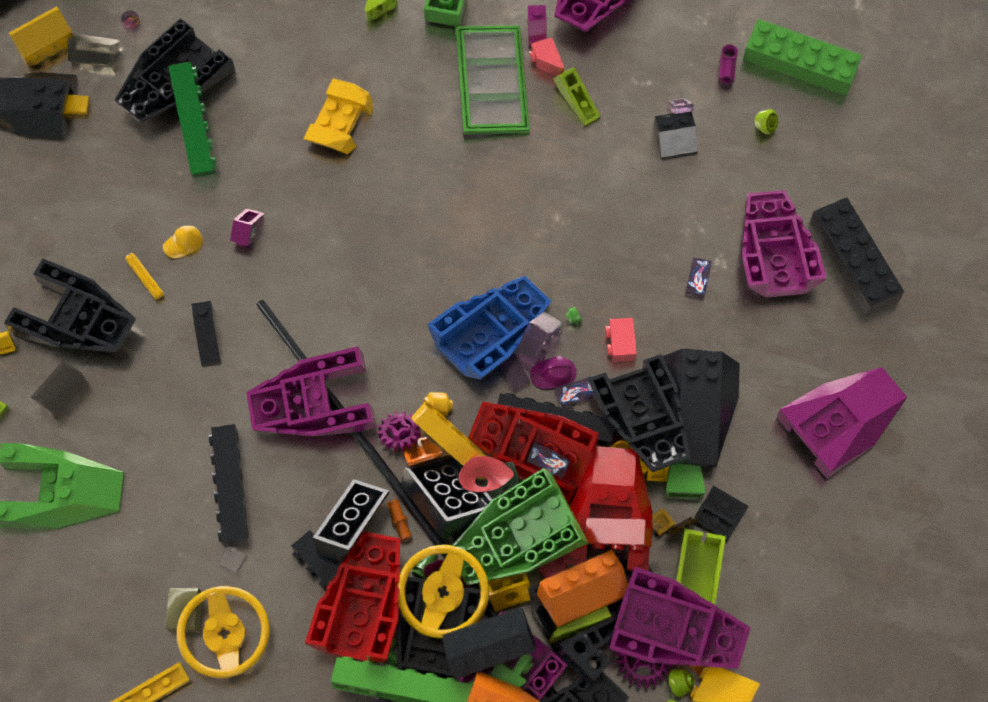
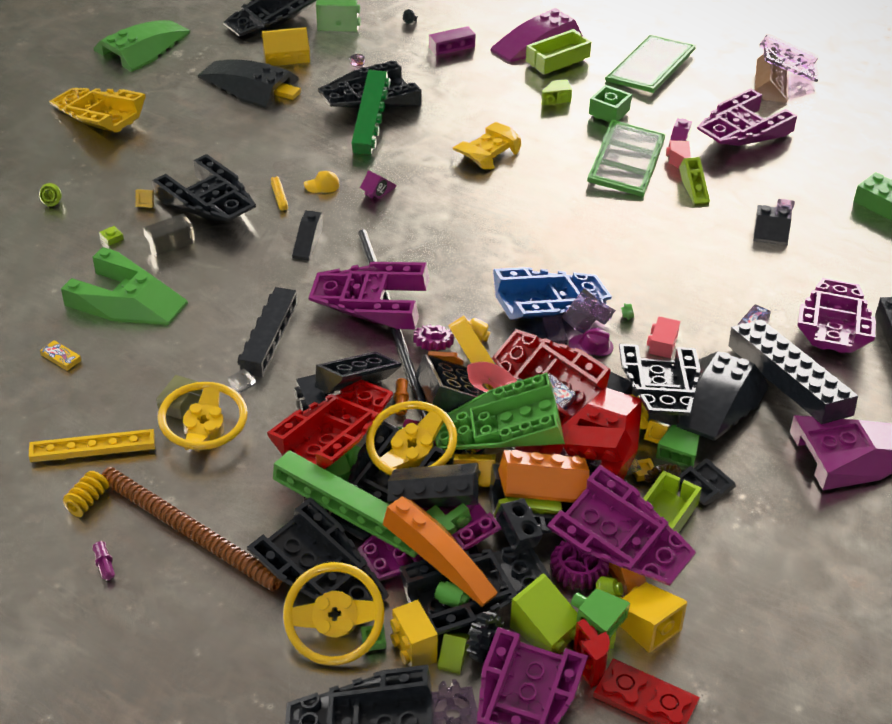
camera: 20 degrees right, 25 degrees down
clear smoke piece [68,34,120,68] -> none
tile [554,376,595,408] -> none
magenta piece [718,44,738,84] -> none
lime cone [754,109,779,135] -> none
none -> yellow tile [40,340,82,371]
none -> black brick [728,320,858,424]

